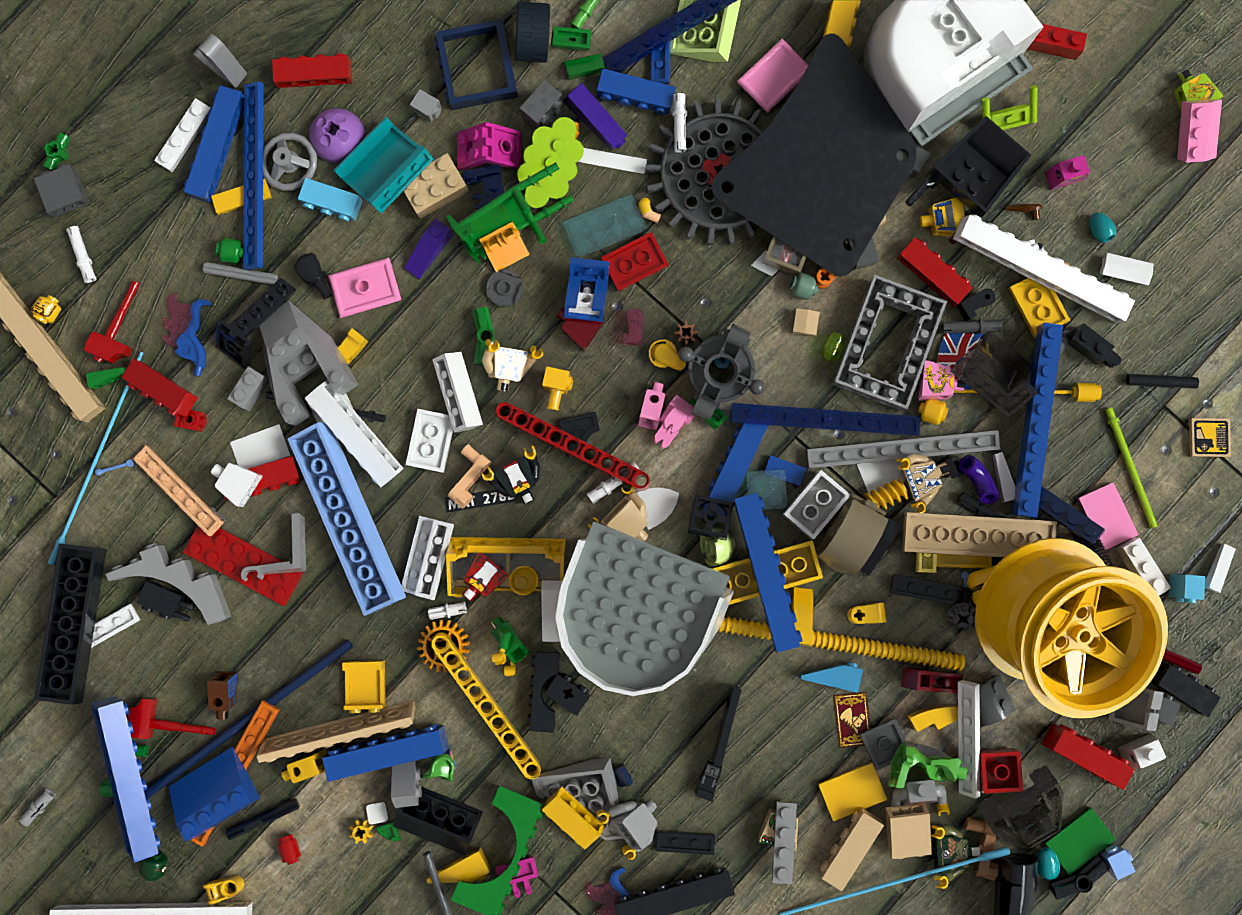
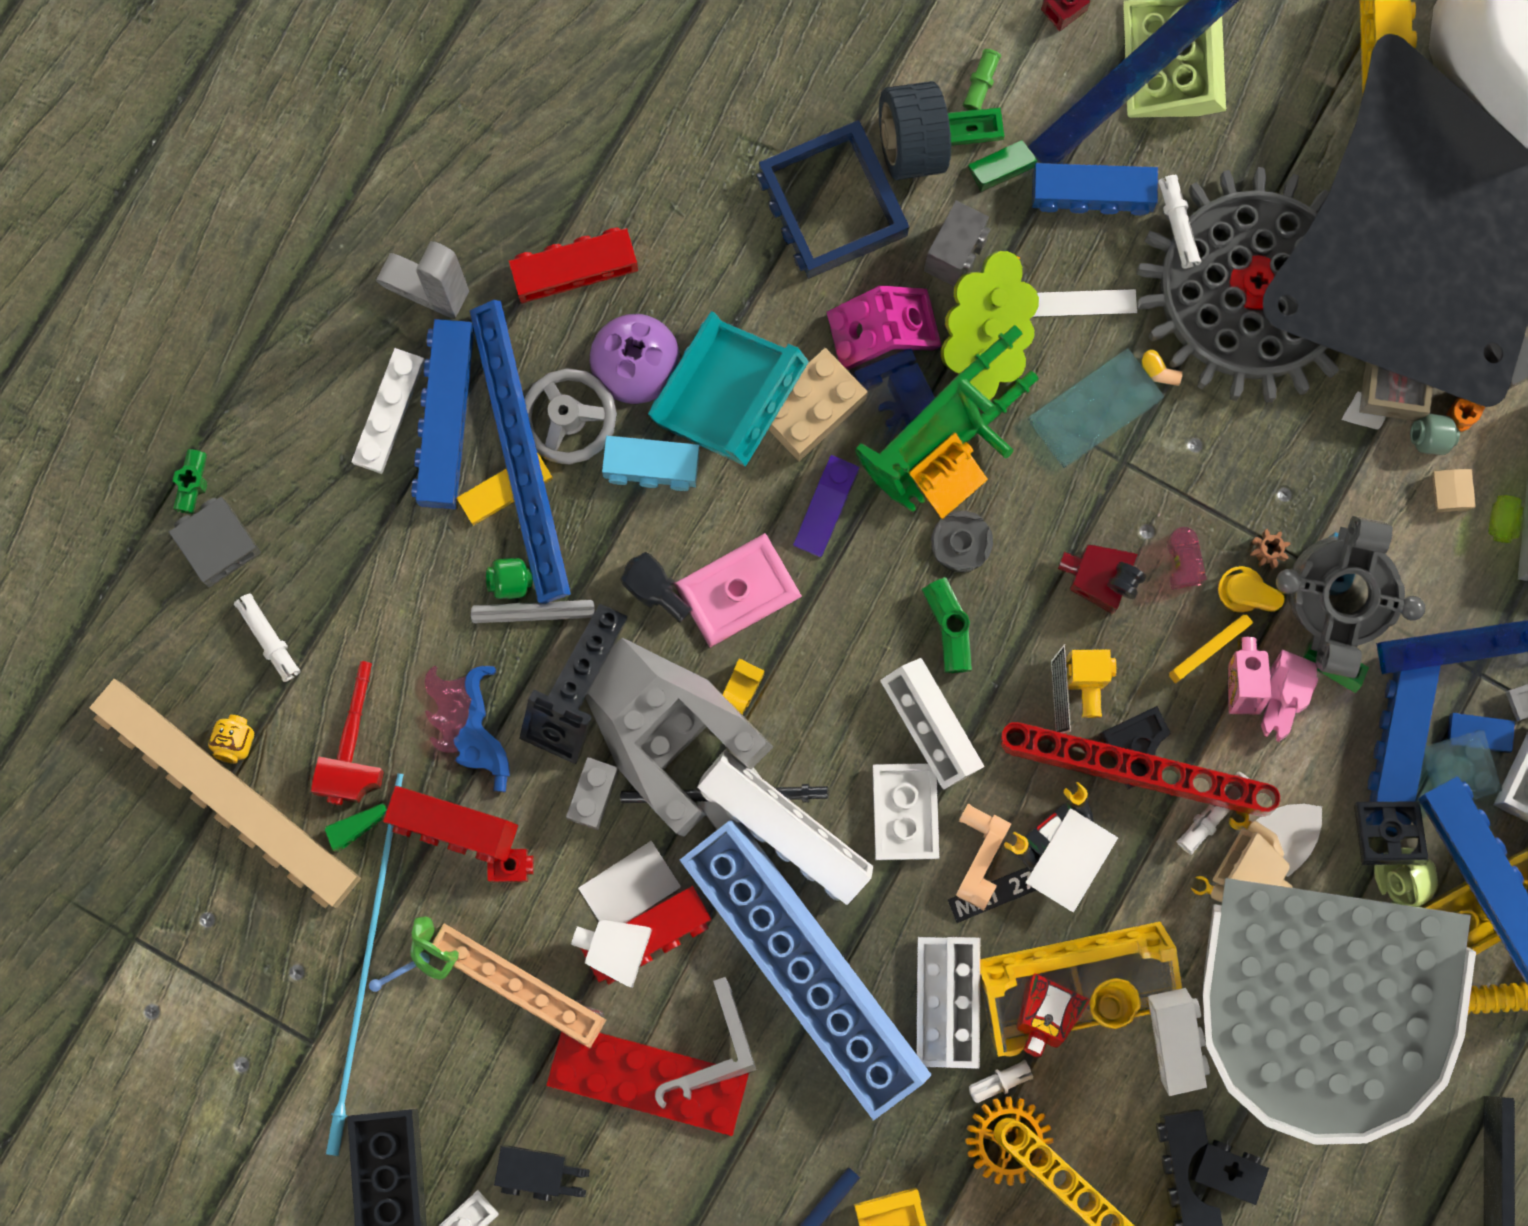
camera: 20 degrees left, 5 degrees down
light grey arch [106,543,232,625] -> none
light grey brick [410,89,442,122] -> none
torso [482,339,543,391] -> none
green torso [491,617,530,676] -> none
dark purple slope [563,83,627,150] -> none
blue brick [564,257,609,322] -> none
red plate [601,232,669,292] -> none
blue tile [650,27,671,85] -> none
bright pink piece [736,38,808,113] -> none
none -> bright green piece [410,916,459,980]
none -> white sticker [1026,808,1118,913]
none -> sticker [1051,644,1071,733]
none -> black wheel [1107,562,1147,599]
none -> yellow tile [1169,614,1253,684]

